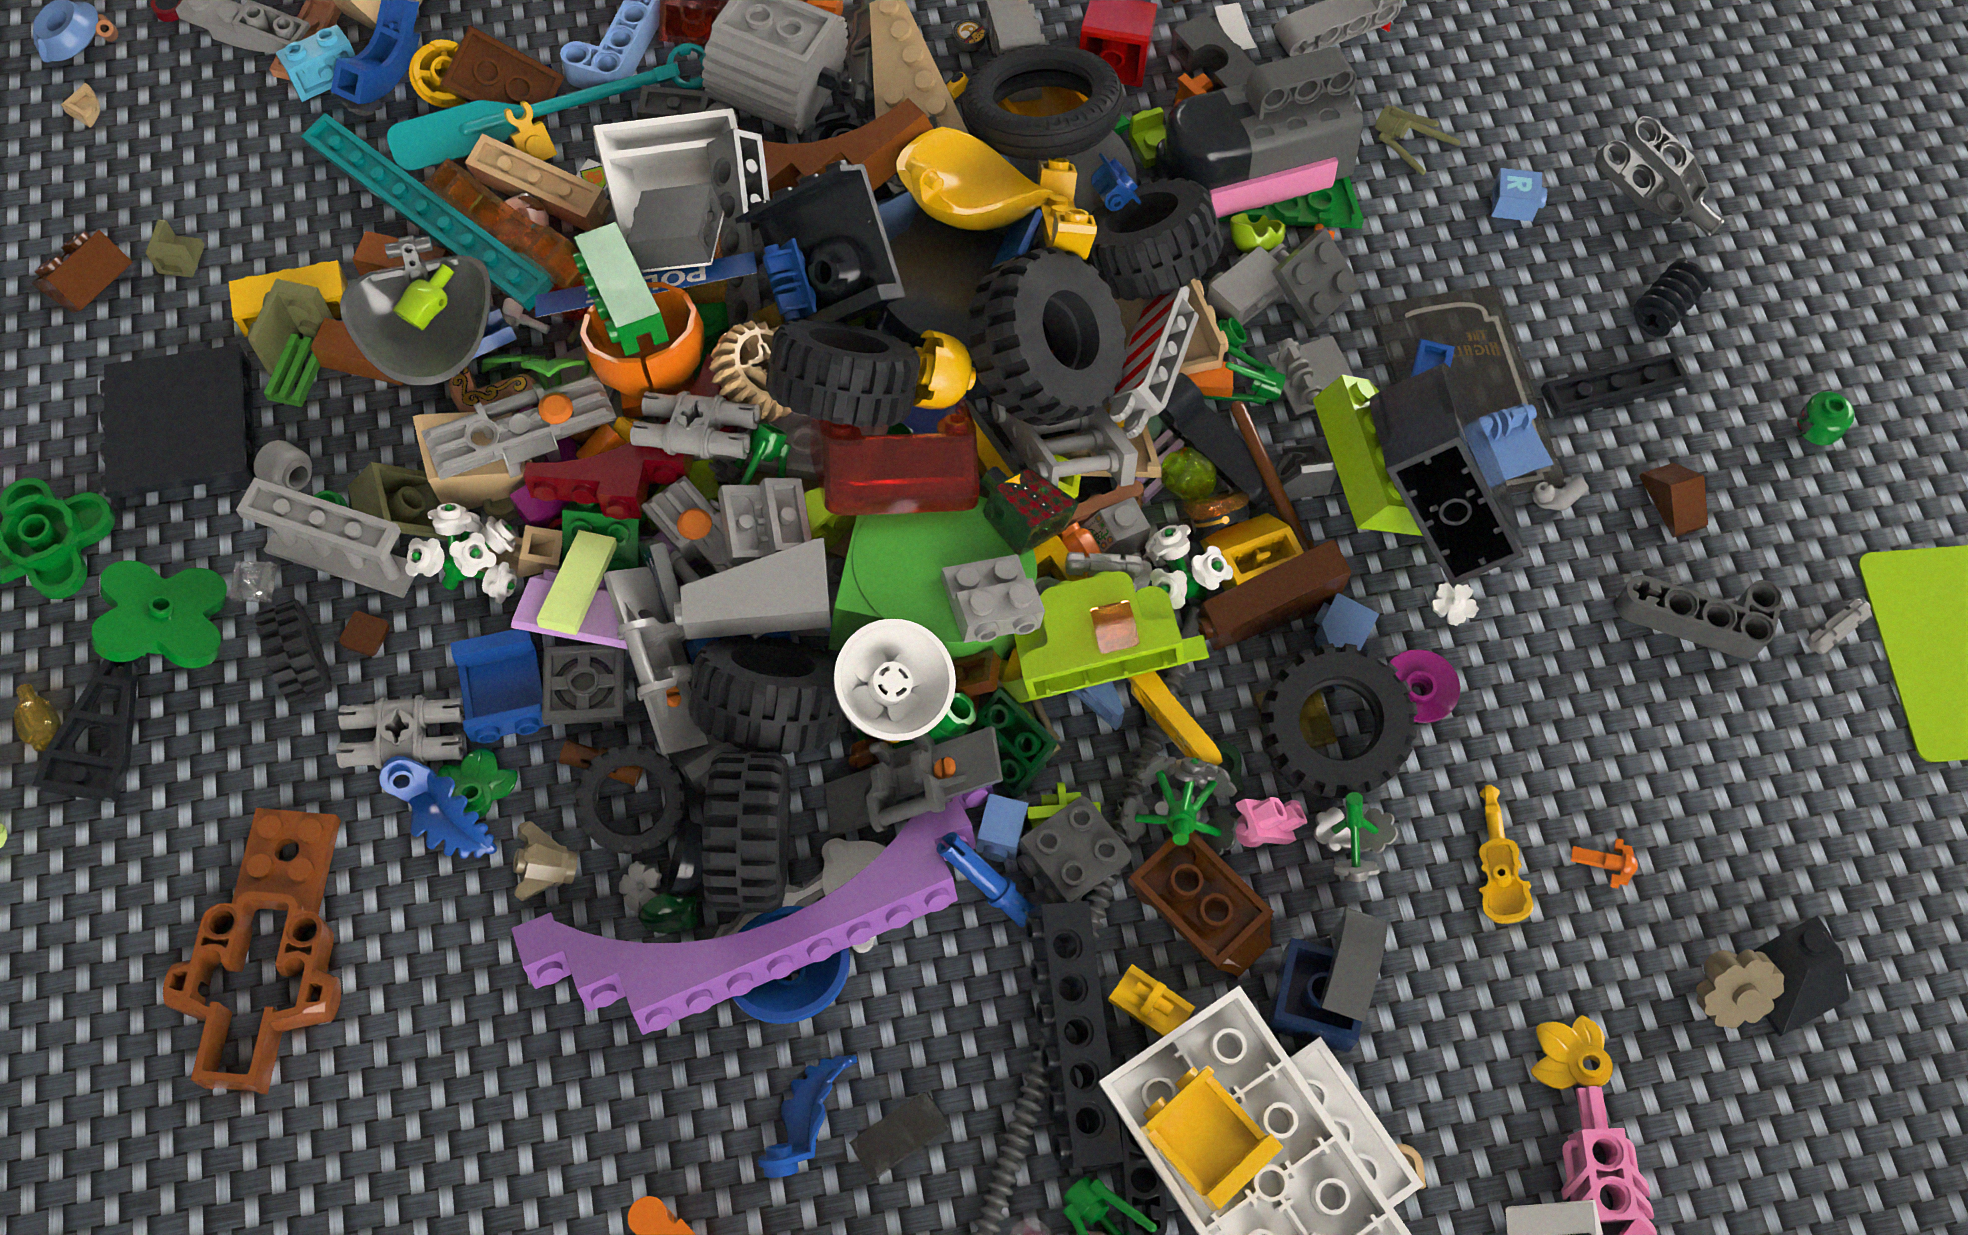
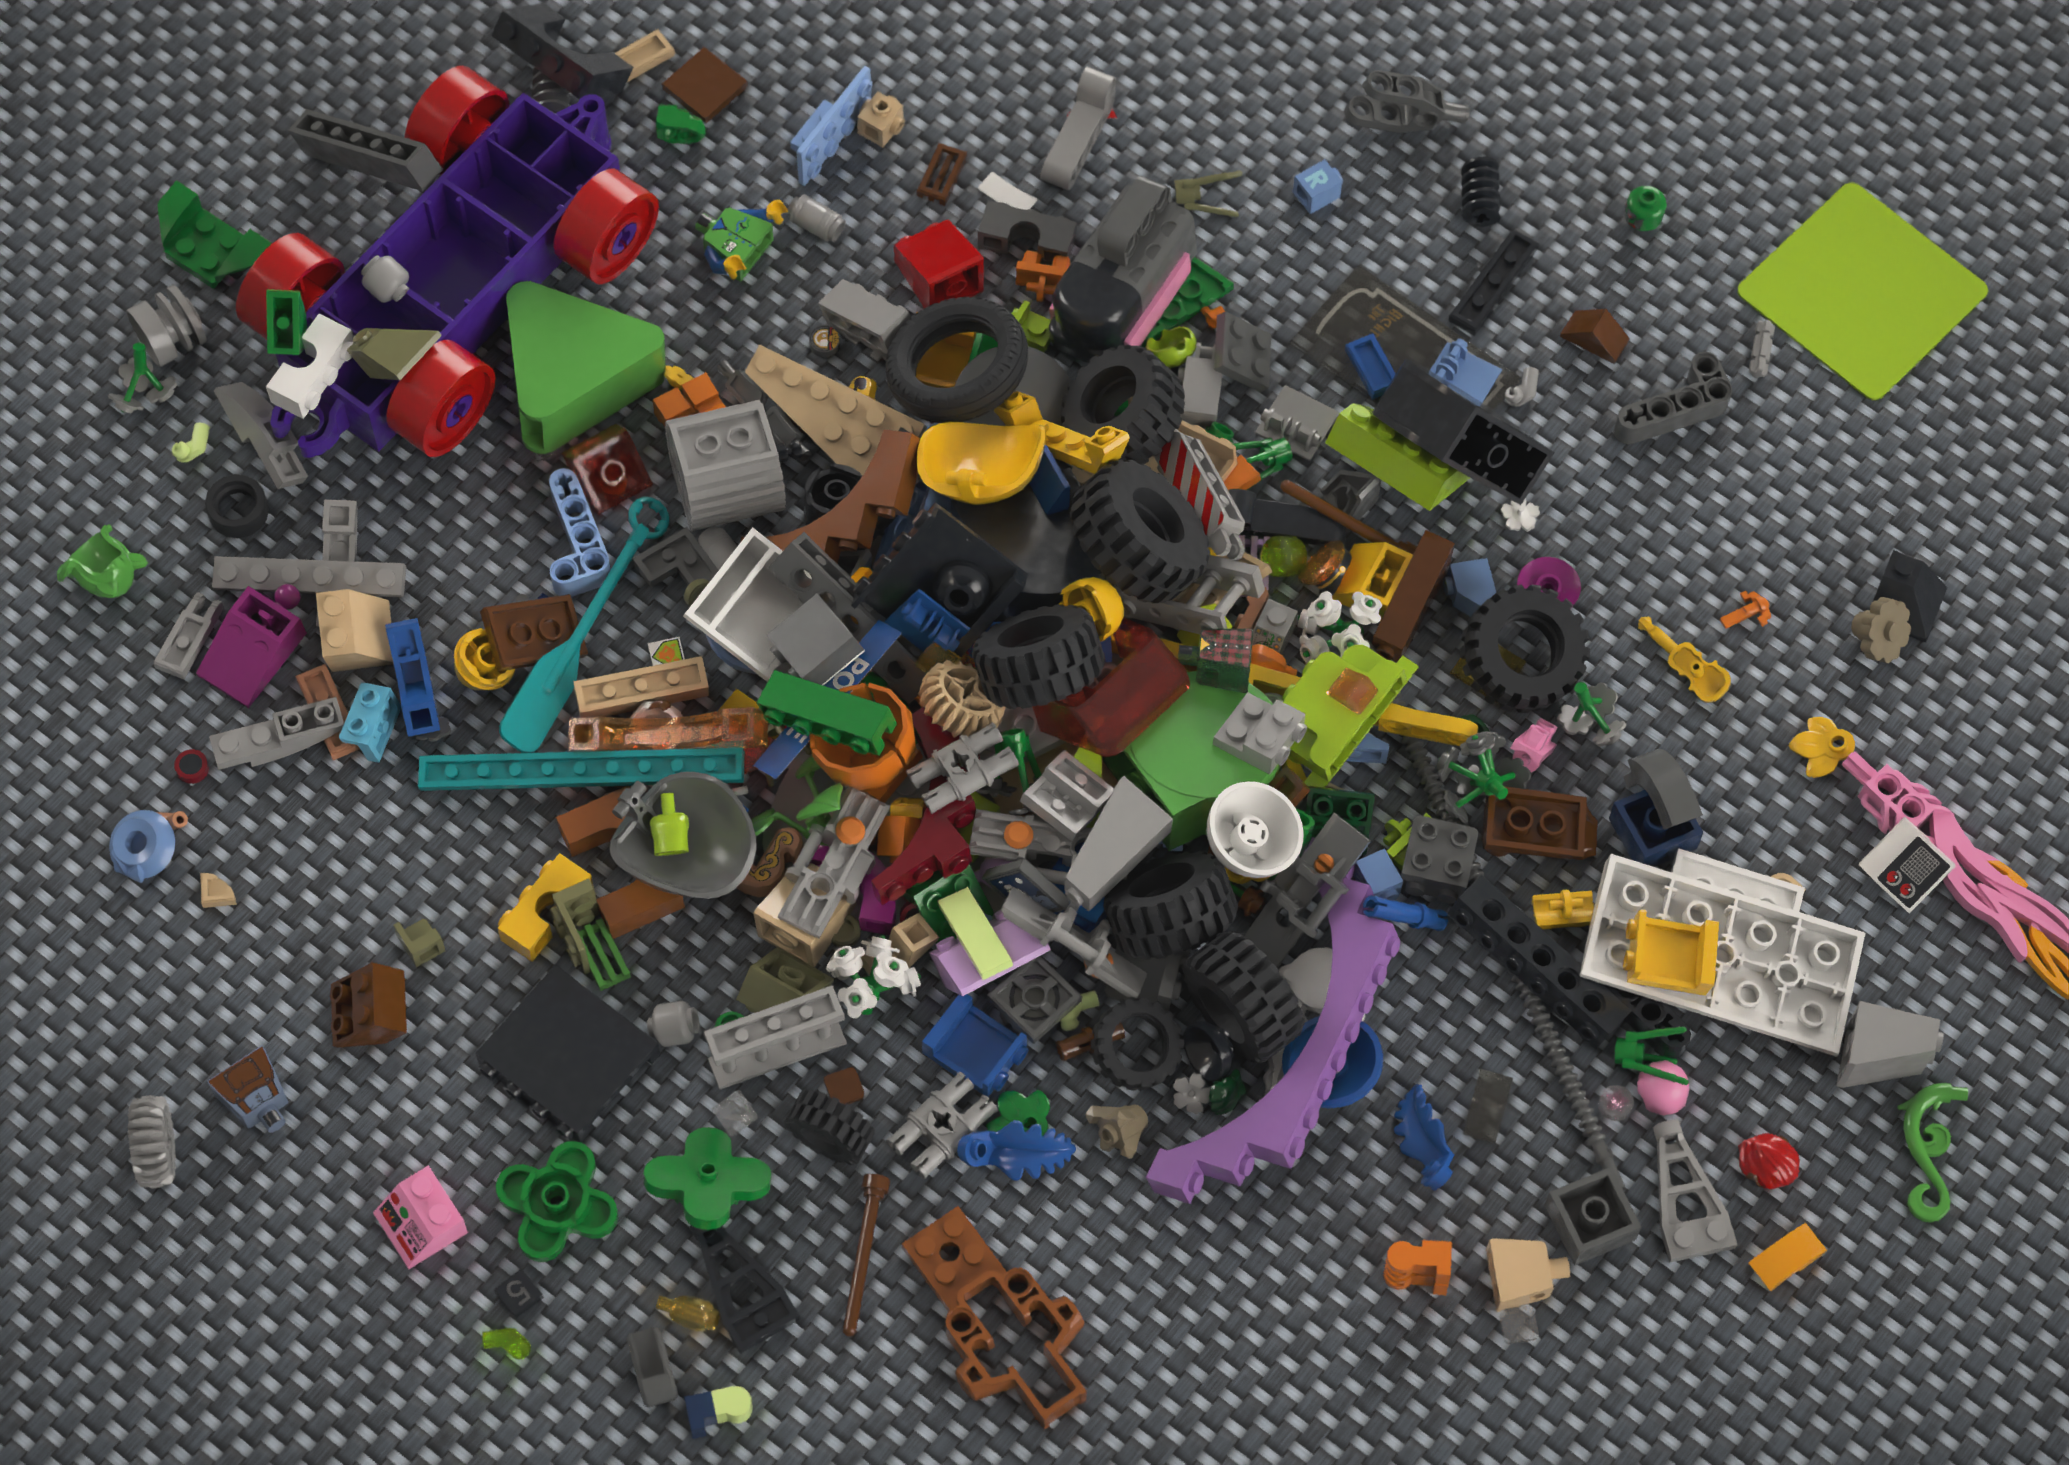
camera: 40 degrees left, 0 degrees up
yellow plate [504,101,557,161] -> none
light grey axle [1065,552,1142,578] -> none
blue hinge [1091,153,1142,211] -> none
none -> reddish brown piece [843,1174,890,1337]
none -> yellowish green arm [1060,990,1099,1031]

